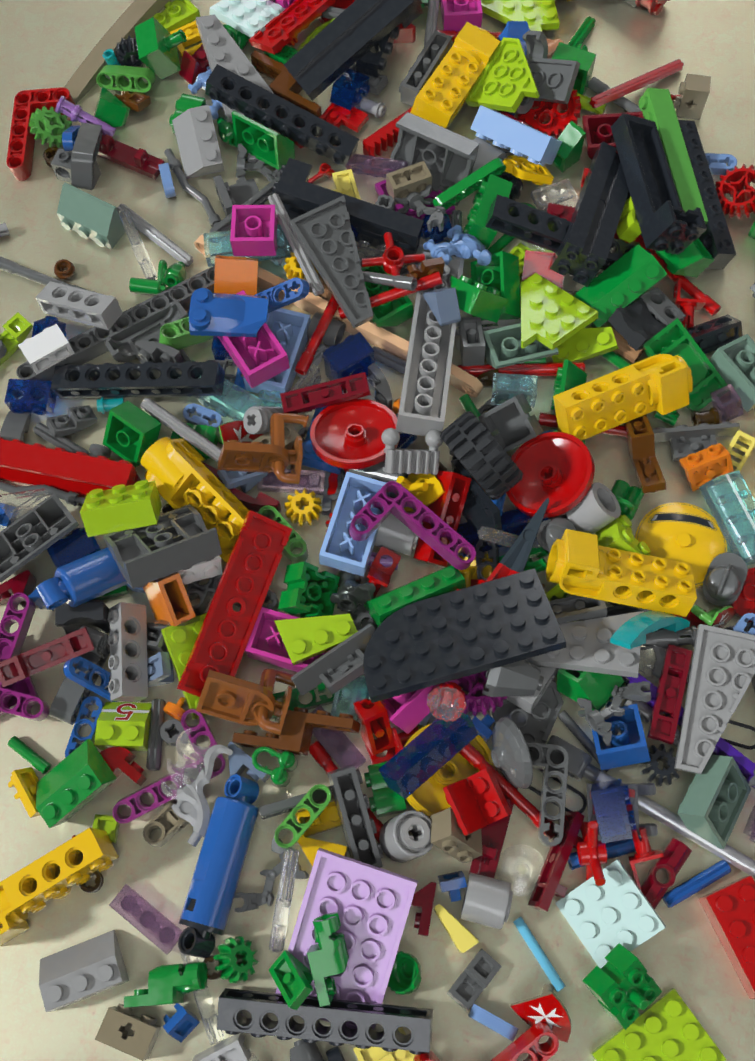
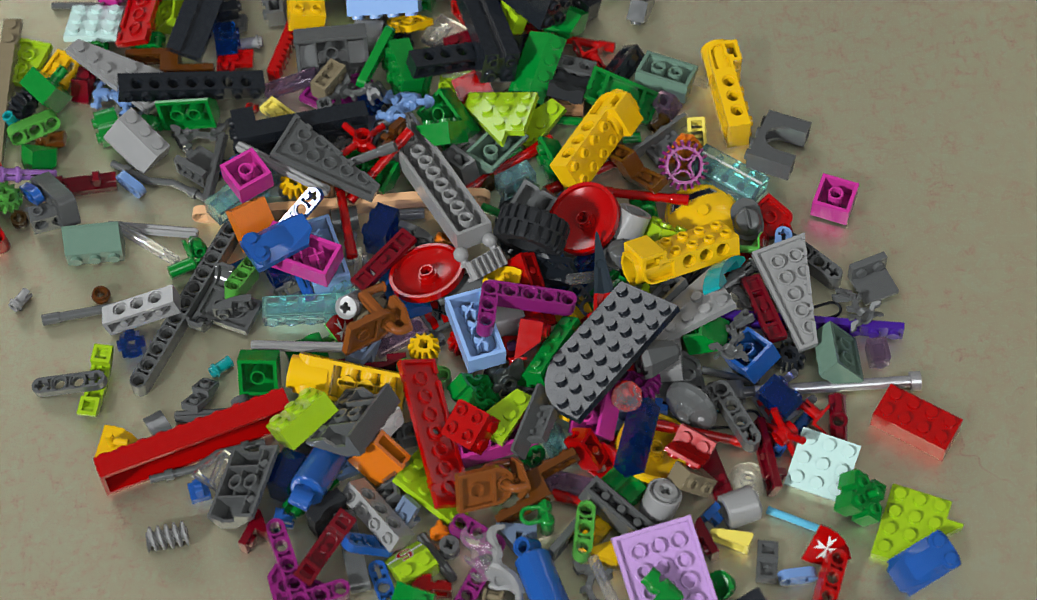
camera: 35 degrees left, 10 degrees down
clear blue brick [4,379,57,415] -> none
white brick [18,324,75,375] -> none
black brick [50,360,225,399] -> none
medium blue beam [183,403,223,431] -> none
sand blue slope [423,288,461,326] -> none
blue axle [662,860,731,908] -> none
none -> red bracket [441,399,501,456]
none -> red slope [514,316,551,358]
none -> red piece [605,186,689,206]
none -> magenta gear [658,140,709,190]

